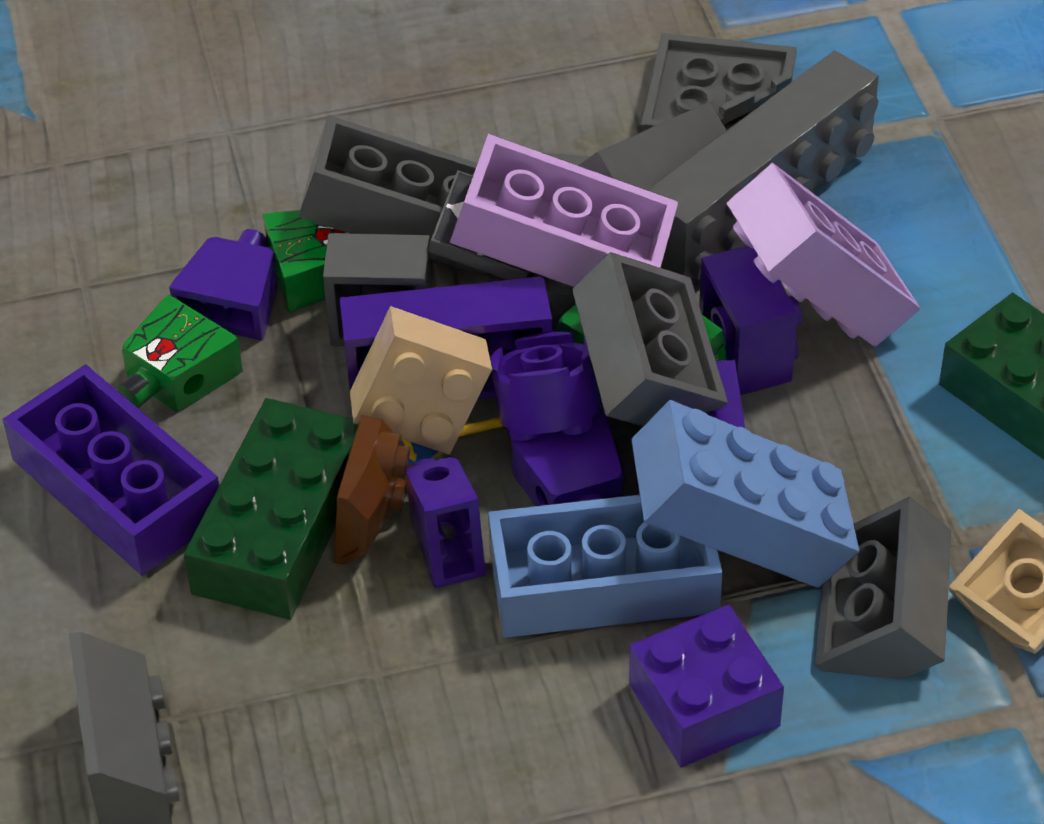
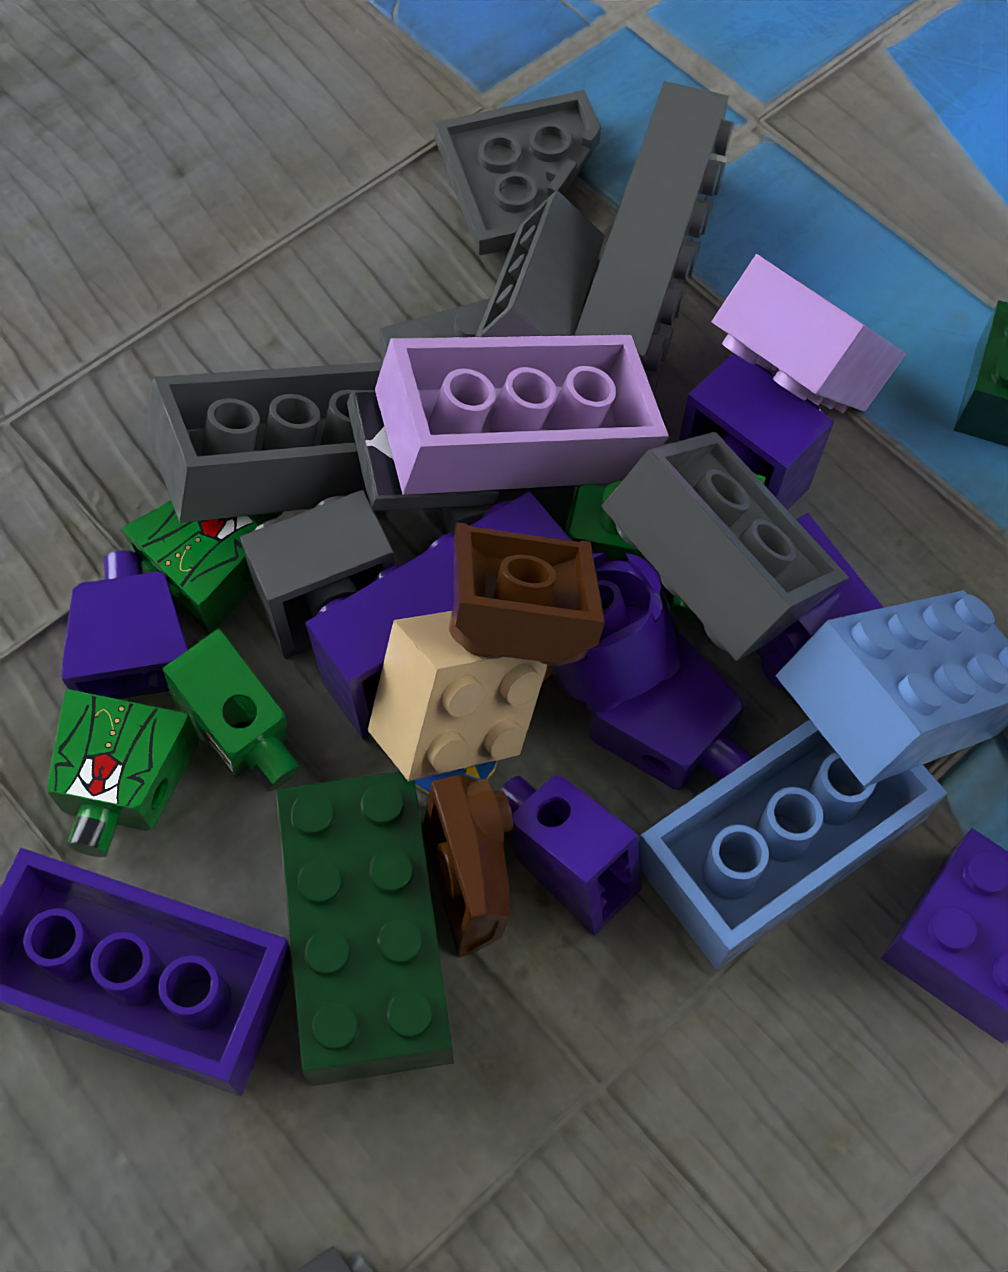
camera: 30 degrees left, 15 degrees up
none -> green torso [162,628,301,792]
none -> reddish brown slope [449,522,605,666]

